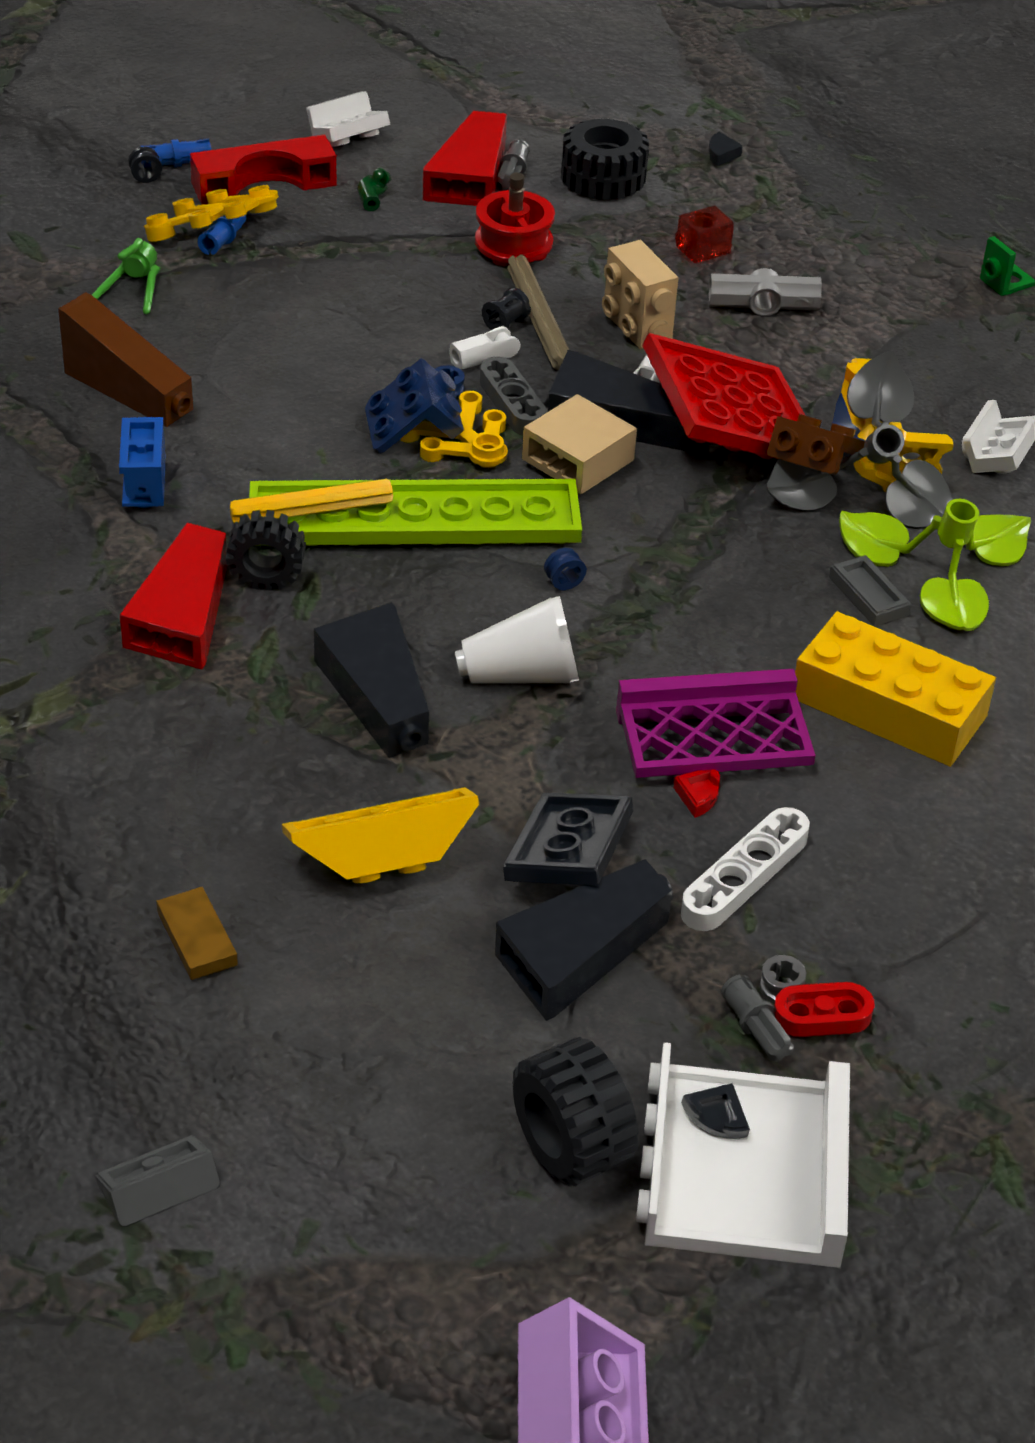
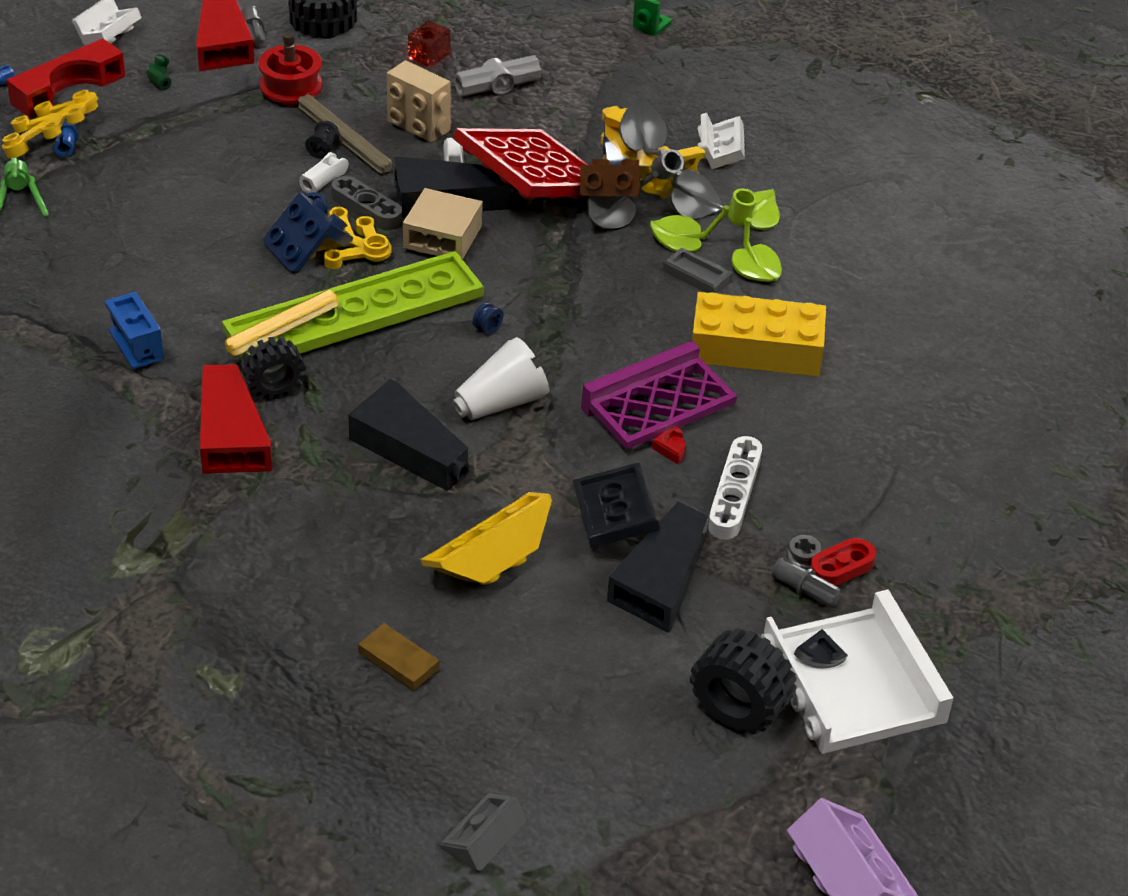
camera: 25 degrees left, 0 degrees up
reddish brown slope [58,292,193,427] -> none

